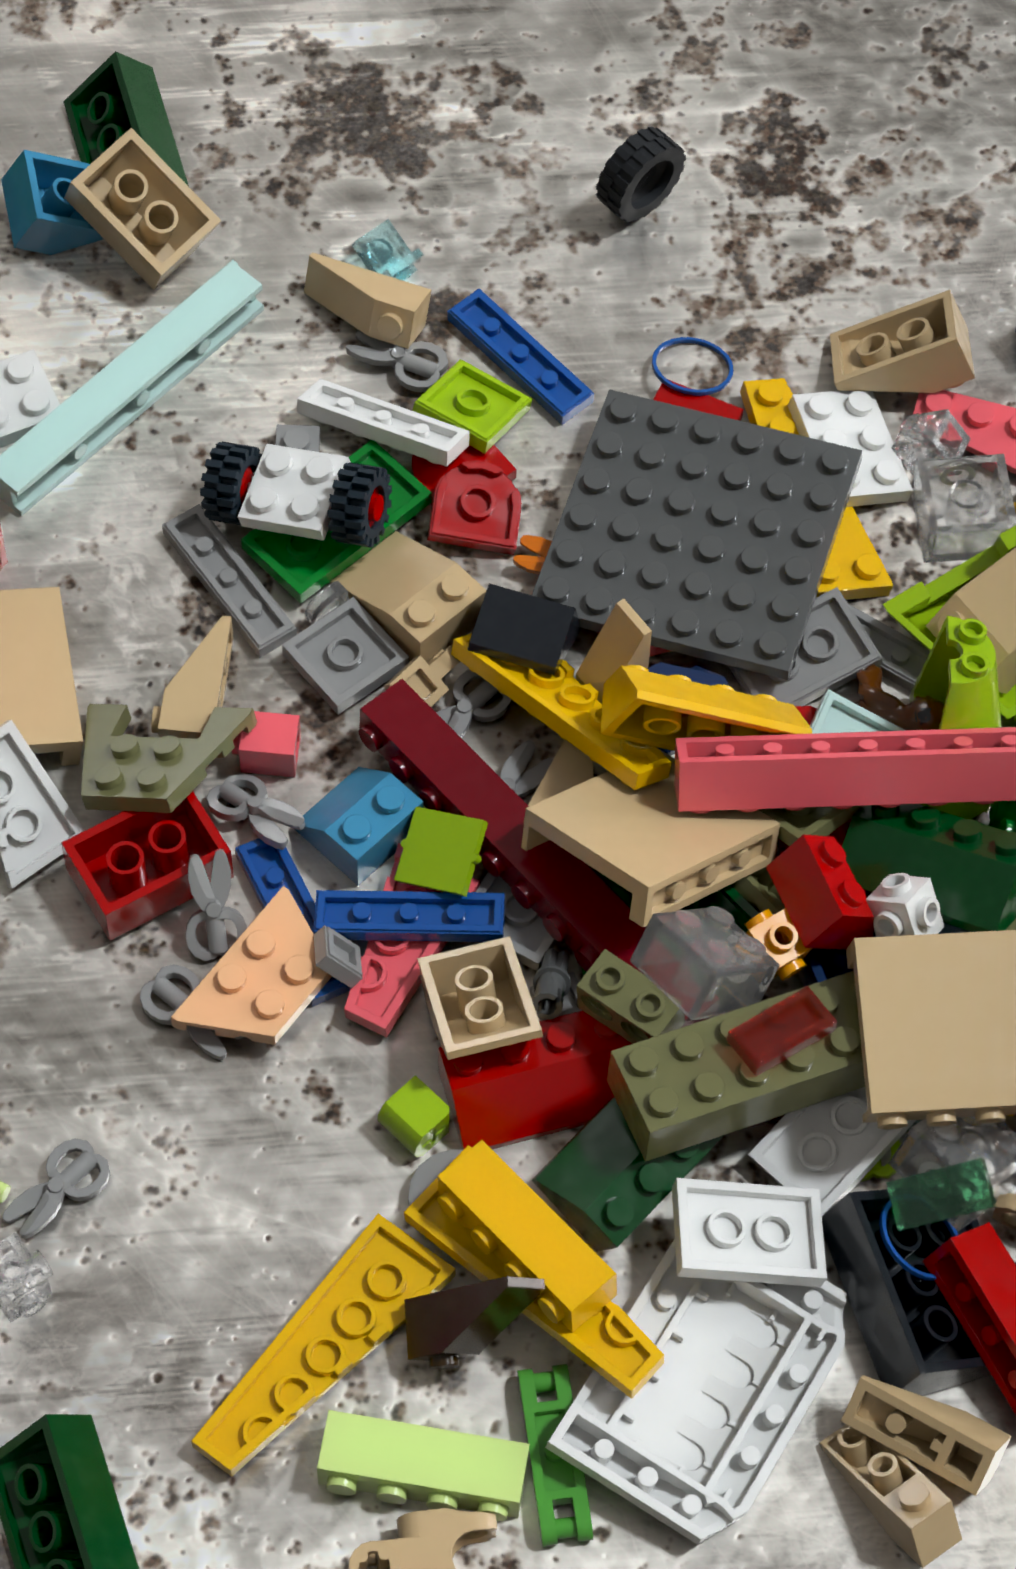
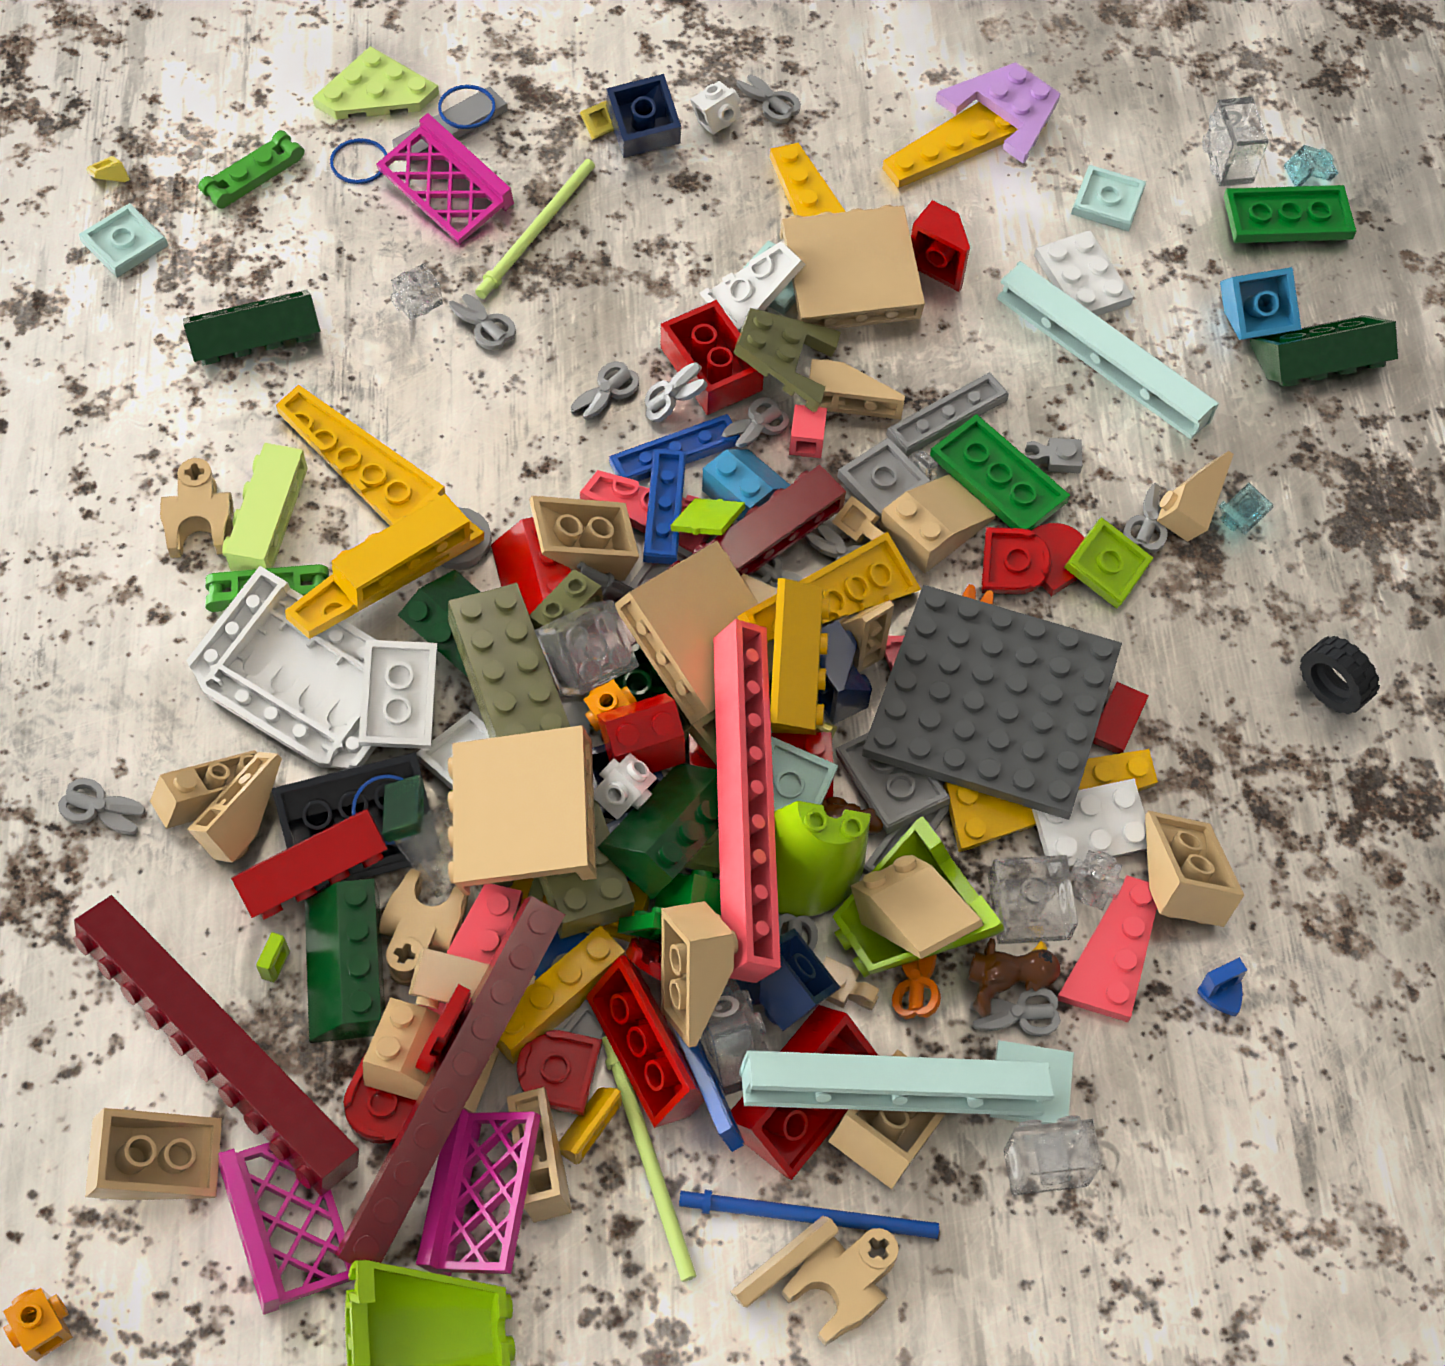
camera: 90 degrees right, 0 degrees up
tan slope [64,128,221,290] -> none
light nougat wing [171,886,332,1045] -> none
plate [200,441,392,548] -> none
white plate [297,379,470,467] -> none
light grey tile [313,925,363,989] -> none
lime piece [377,1075,449,1158] -> none
dark brown slope [404,1276,545,1369] -> none
blue tile [447,289,594,425] -> none
black slope [468,583,580,675] -> none
blue piece [652,337,734,396] -> none
clear red tile [727,986,837,1077] -> none

